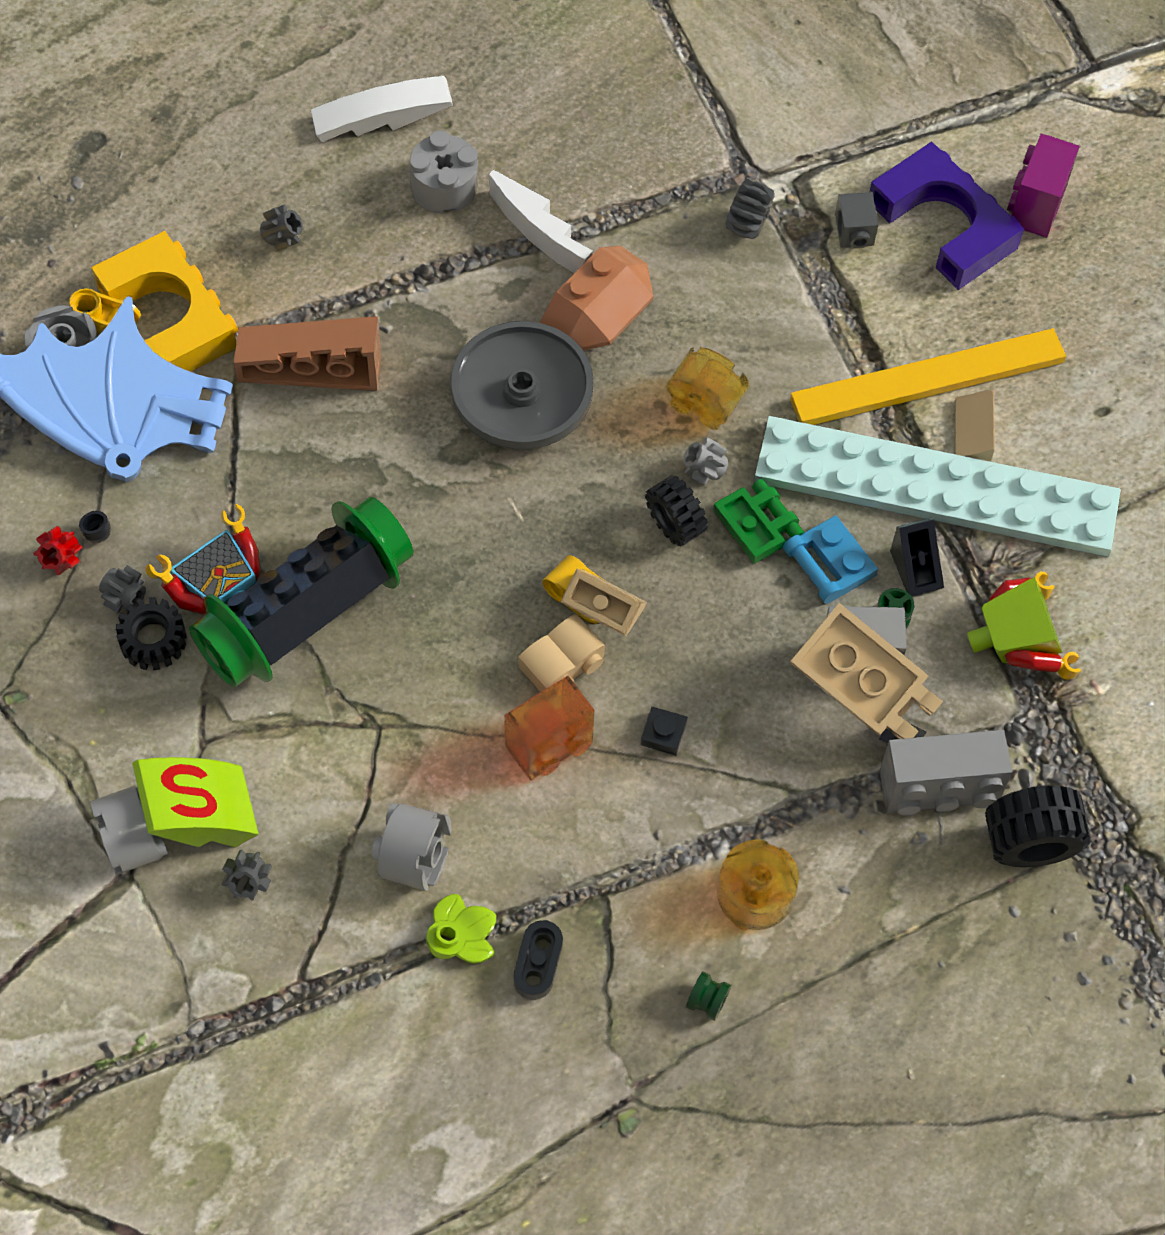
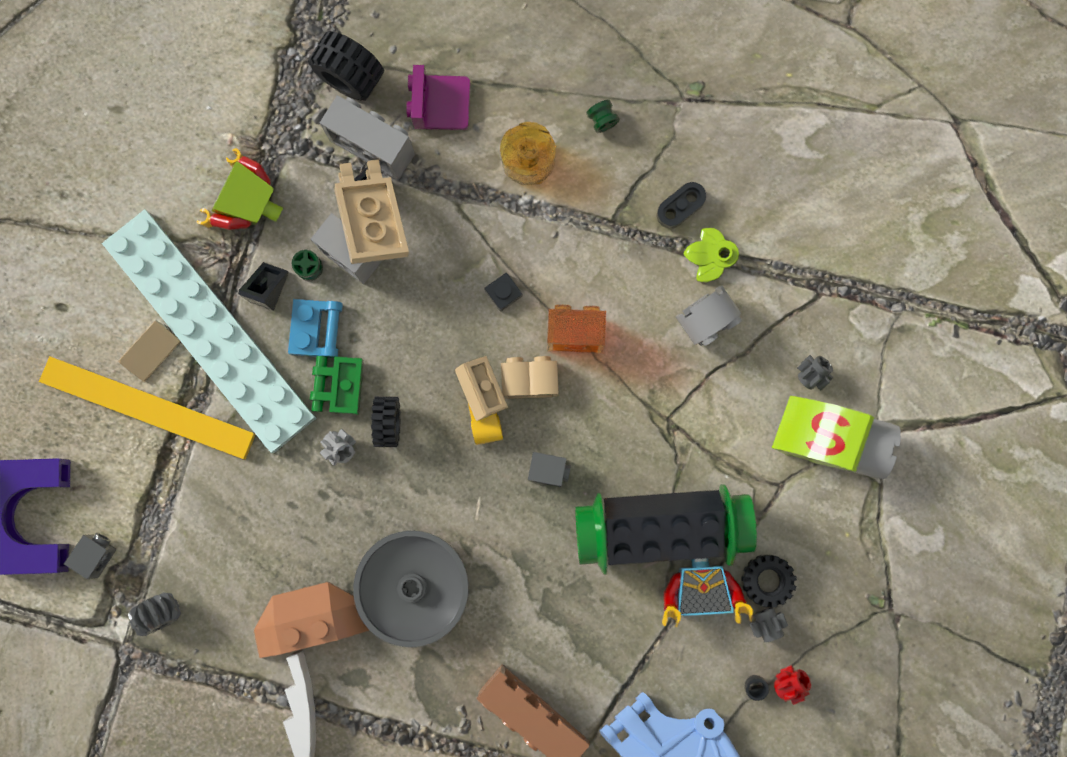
camera: 135 degrees left, 20 degrees up
clear yellow brick [666,347,749,430] -> none
none -> magenta bracket [406,65,470,130]
none -> dark grey brick [528,452,571,487]

